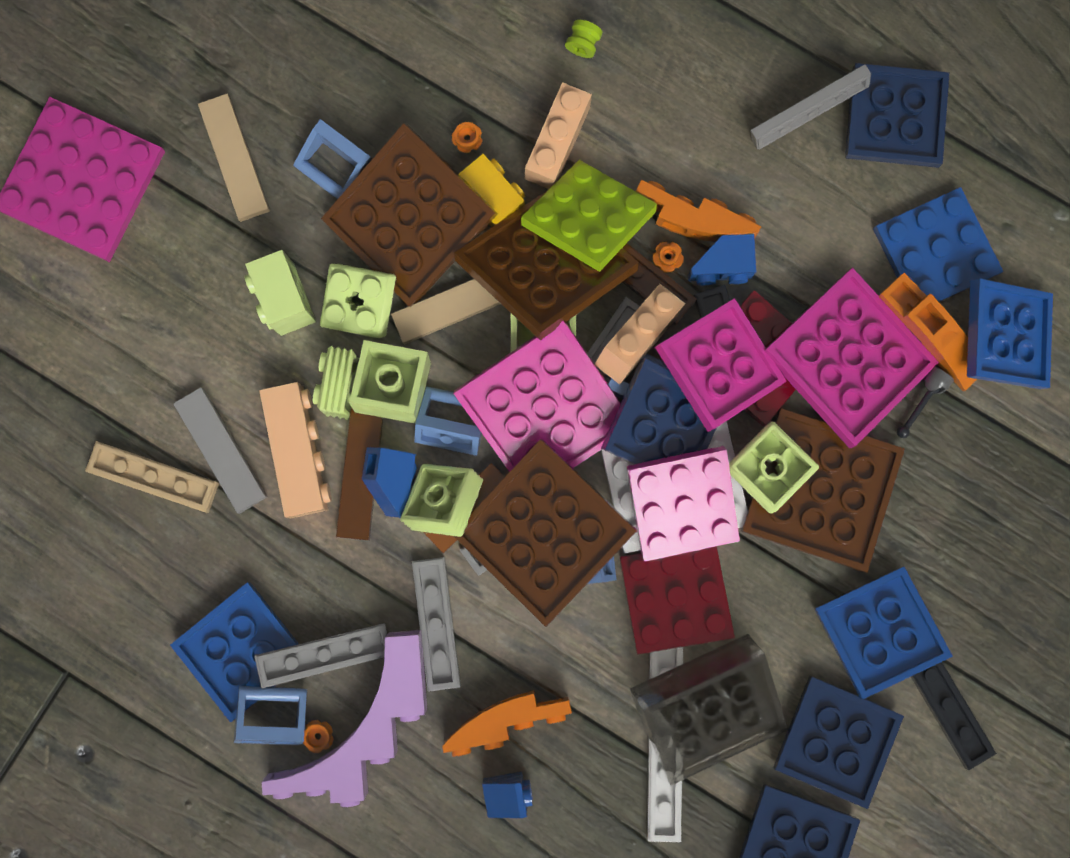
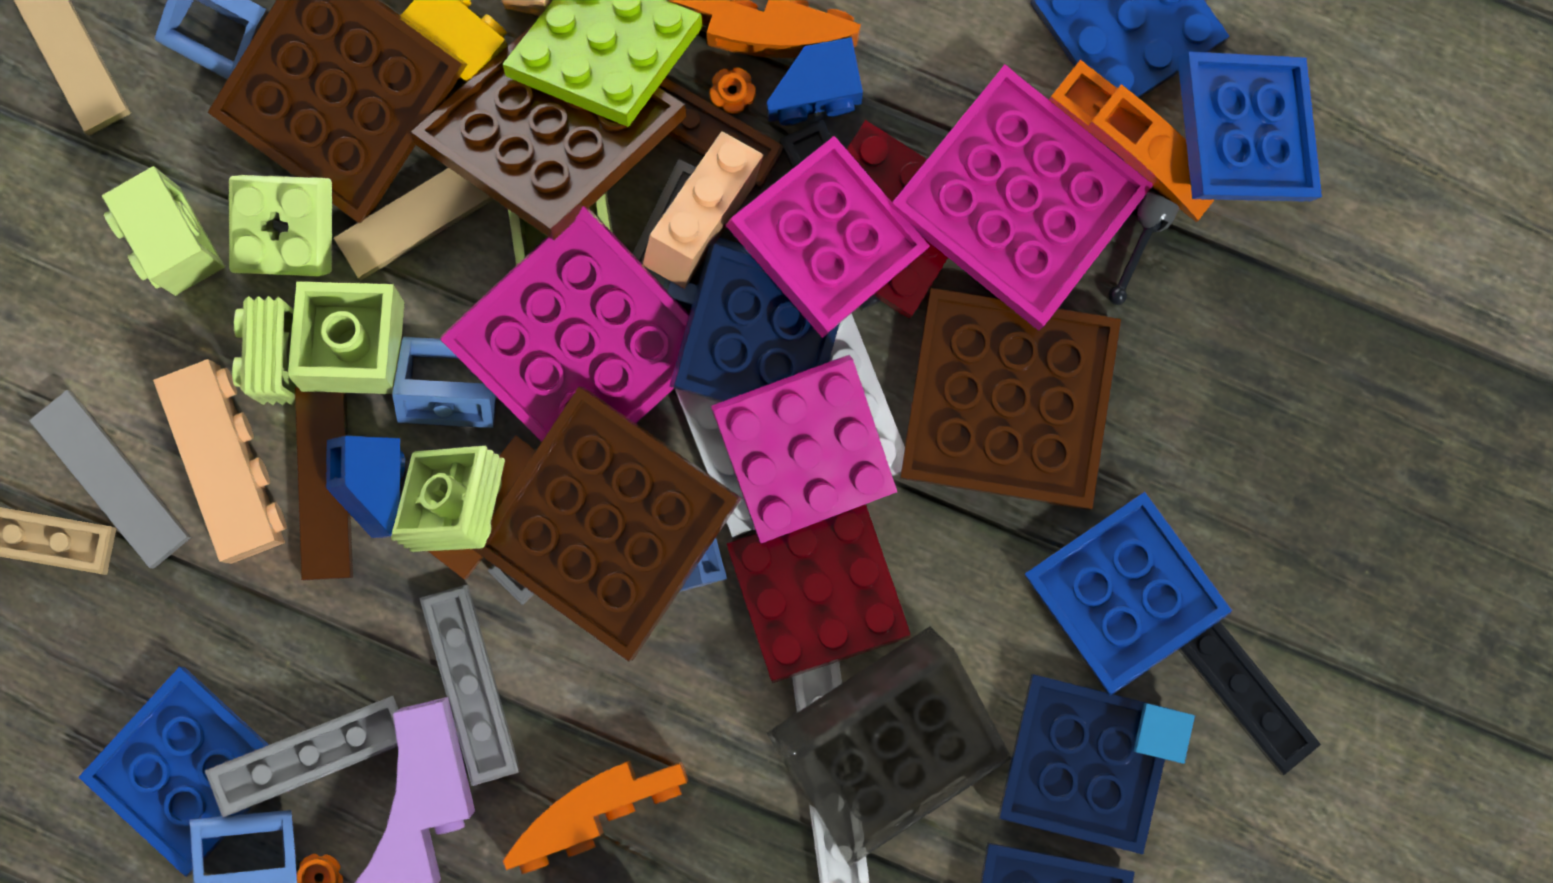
camera: 10 degrees left, 0 degrees up
yellowish green brick [729,422,819,513] -> none
none -> dark azure tile [1133,703,1195,764]

